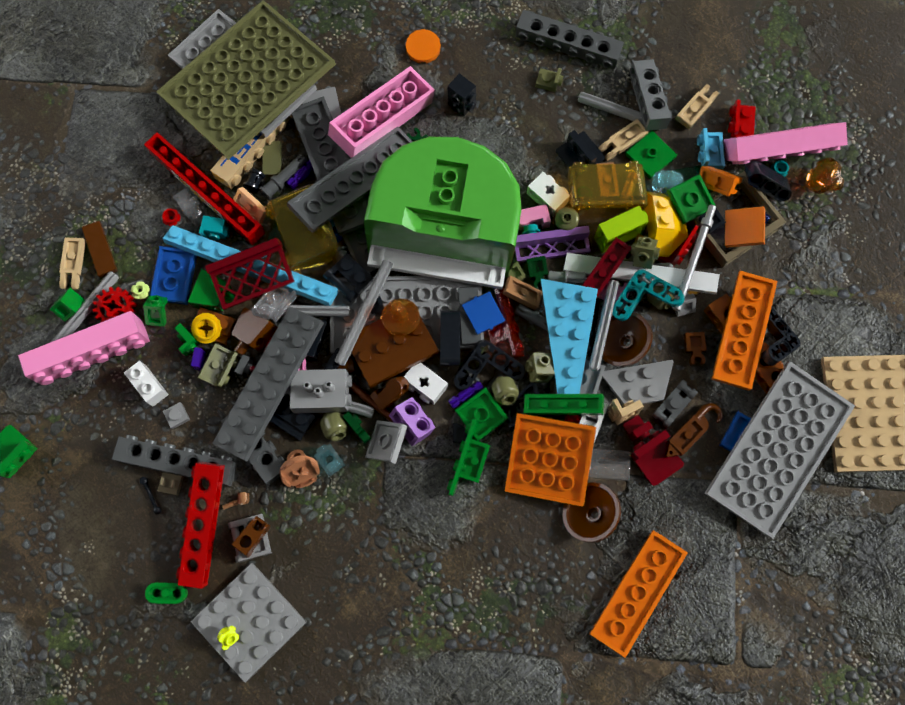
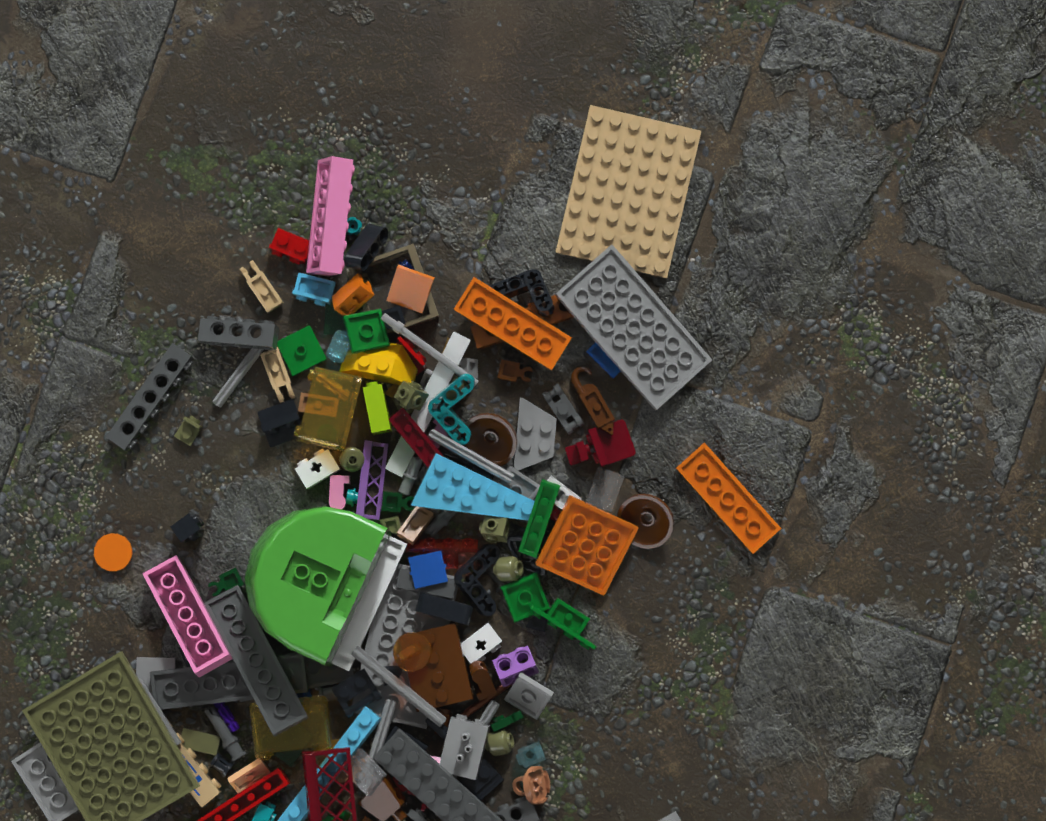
camera: 75 degrees left, 10 degrees up
dark purple axle [448,381,484,409] -> none
tan bracket [607,398,644,425] -> none
clear orange tile [806,158,844,194] -> none

